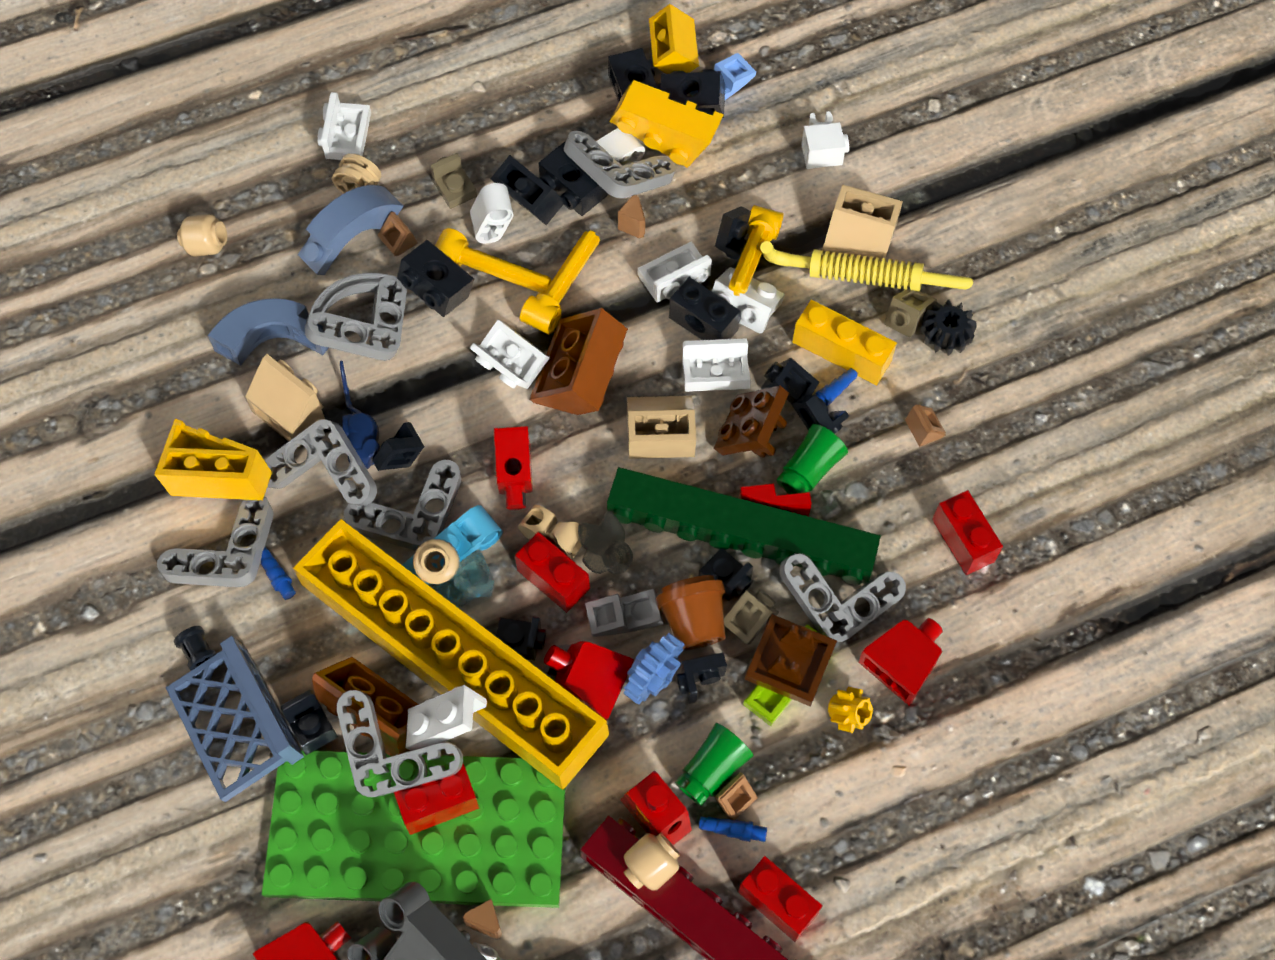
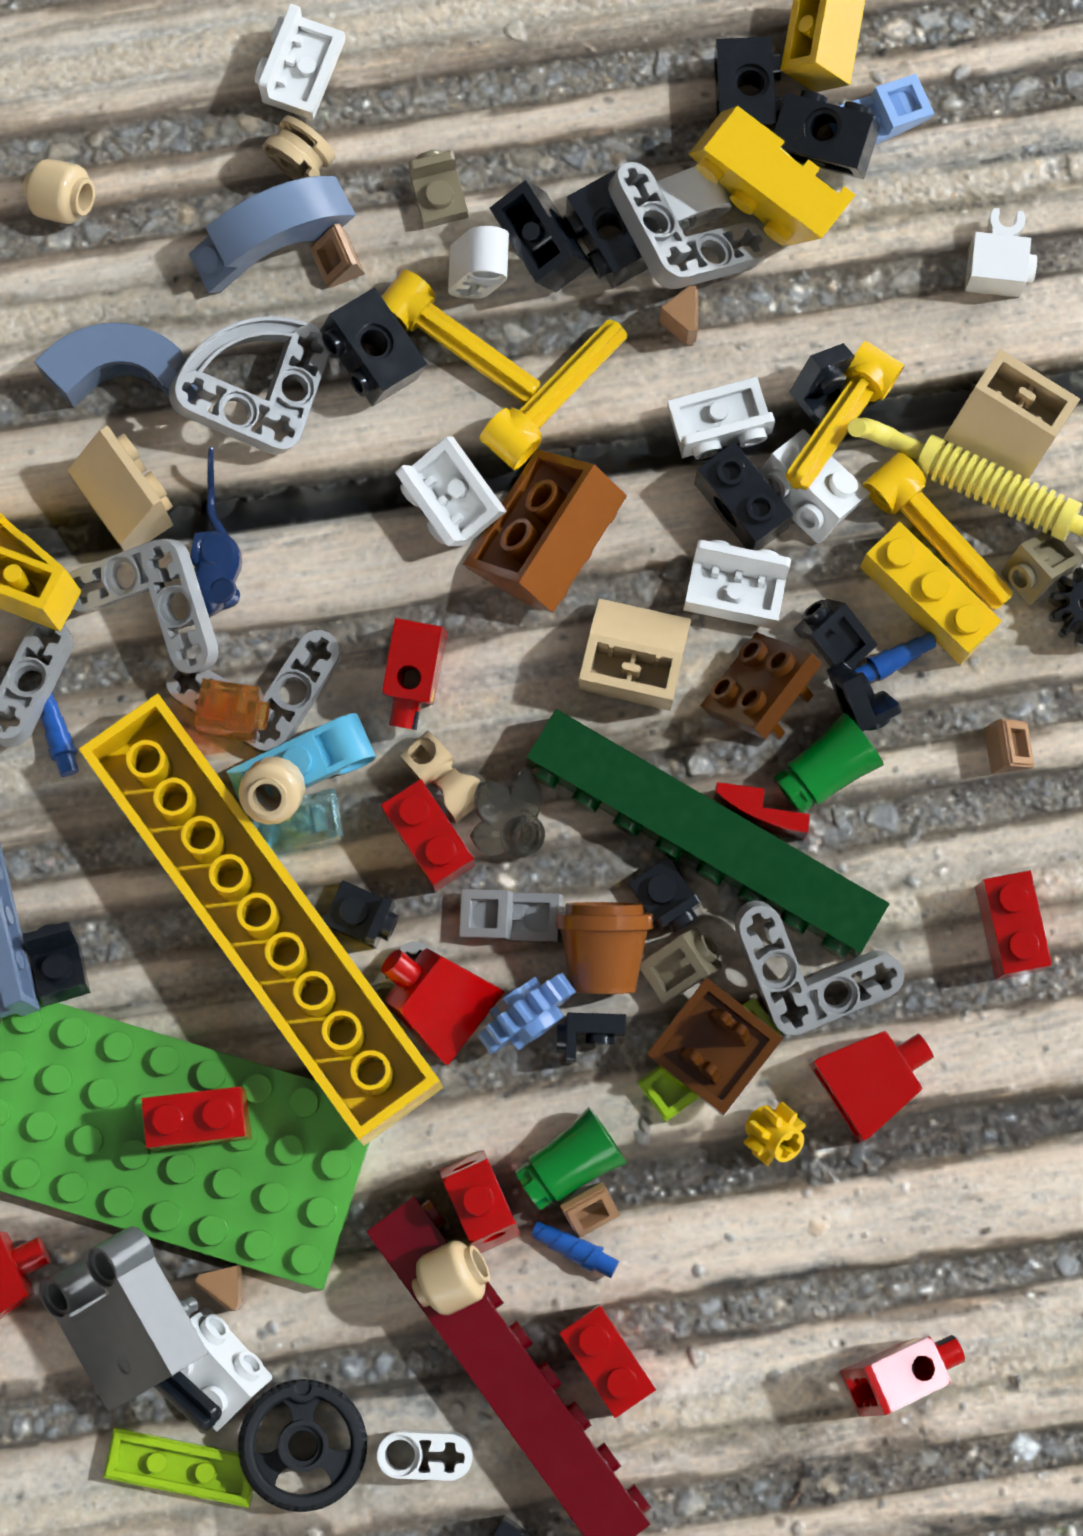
camera: 15 degrees right, 15 degrees up
dark orange slope [312,657,419,756] -> none
light grey beam [337,690,463,797] -> none
black bracket [372,422,425,471] -> none
white bracket [406,685,487,751] -> none
none -> clear orange brick [194,678,270,743]
none -> torso [840,1335,965,1417]
none -> yellow axle [863,452,1013,611]

